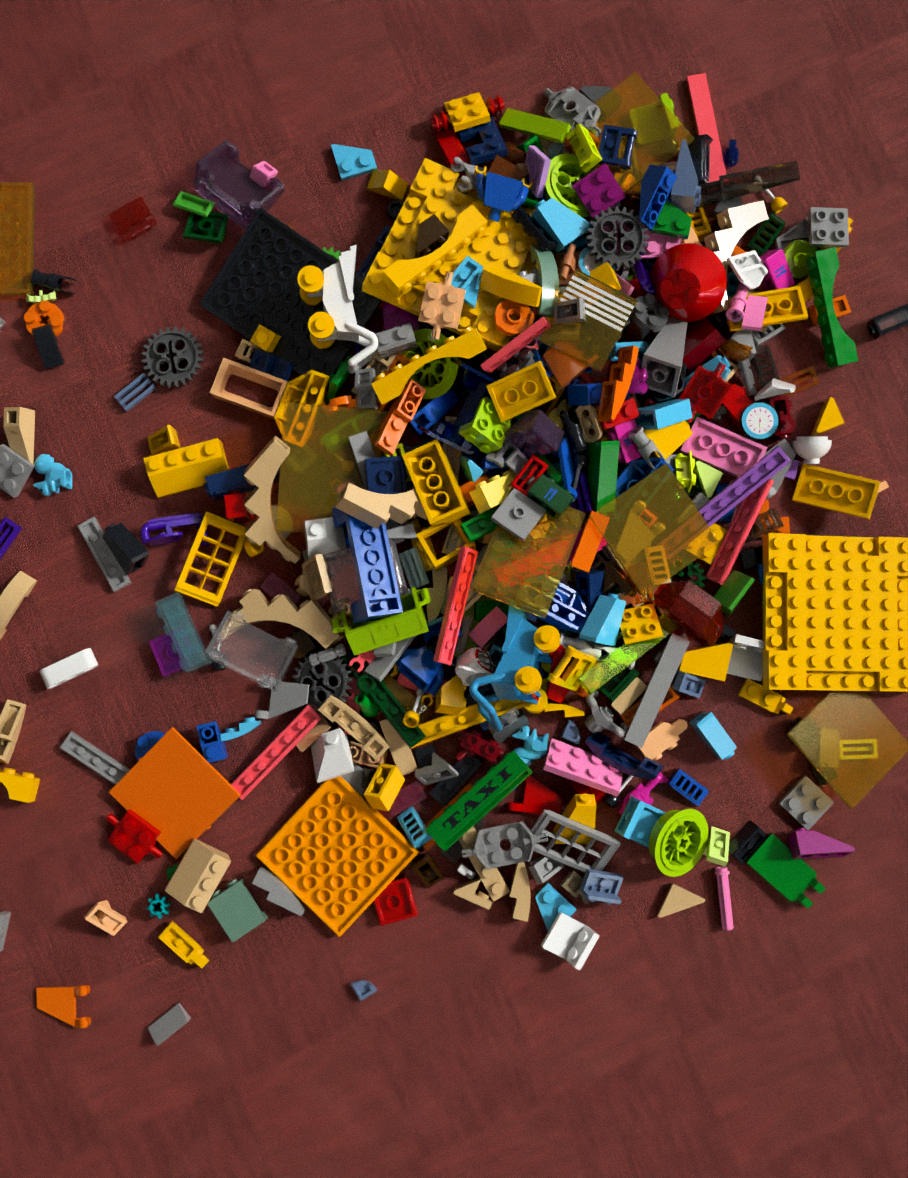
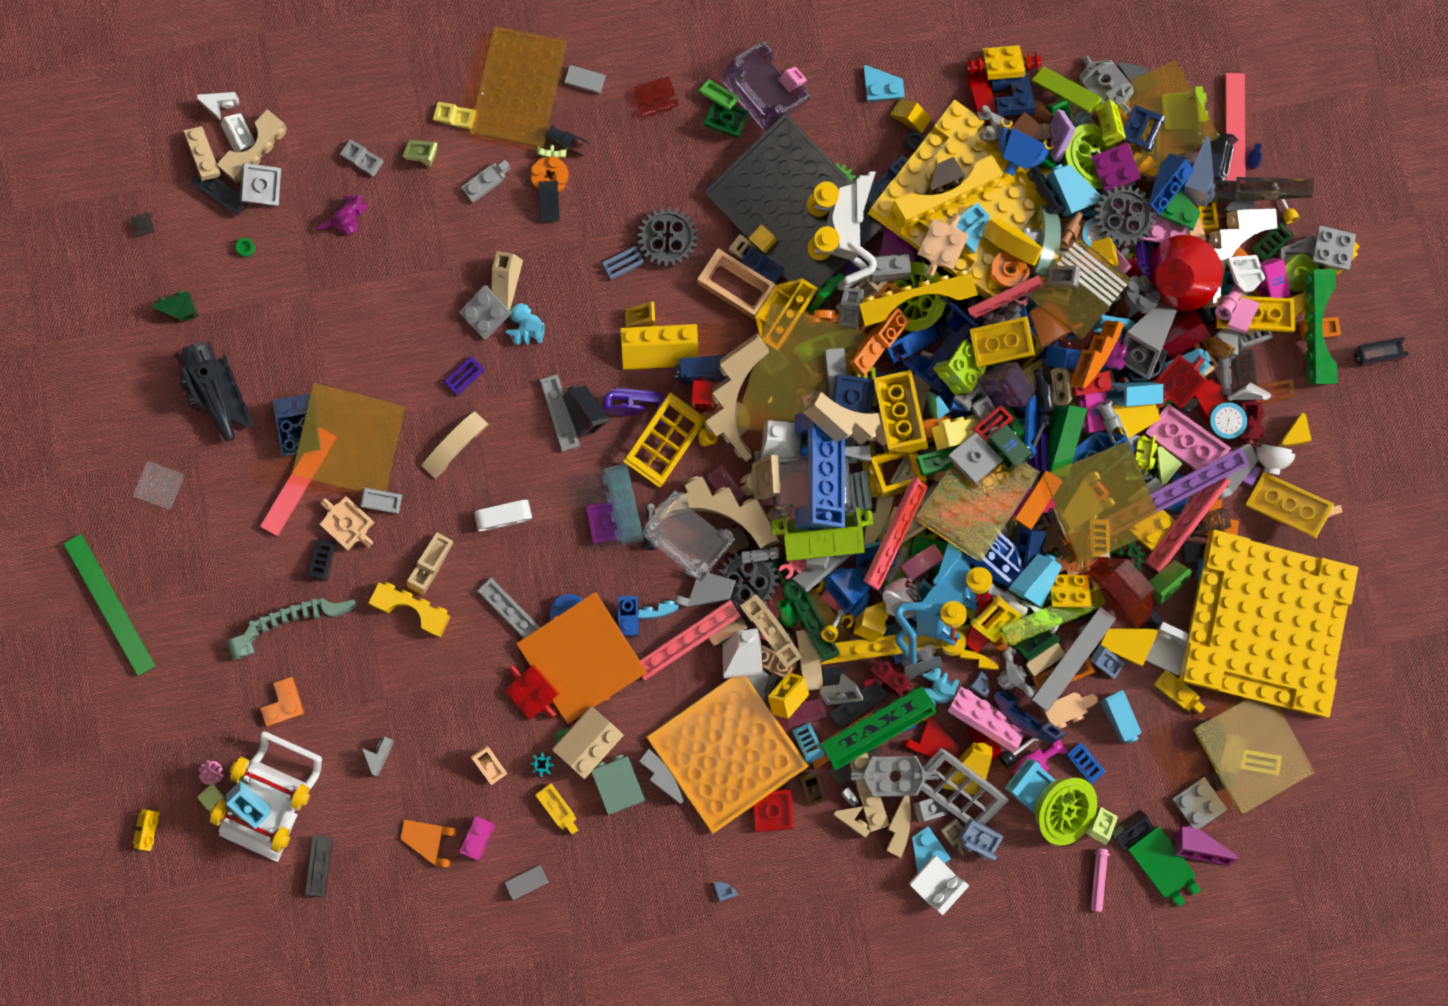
camera: 10 degrees right, 5 degrees down
tan tile [657,883,706,918] -> none
none -> dark pink brick [459,816,496,860]
none -> light grey tile [565,65,606,94]

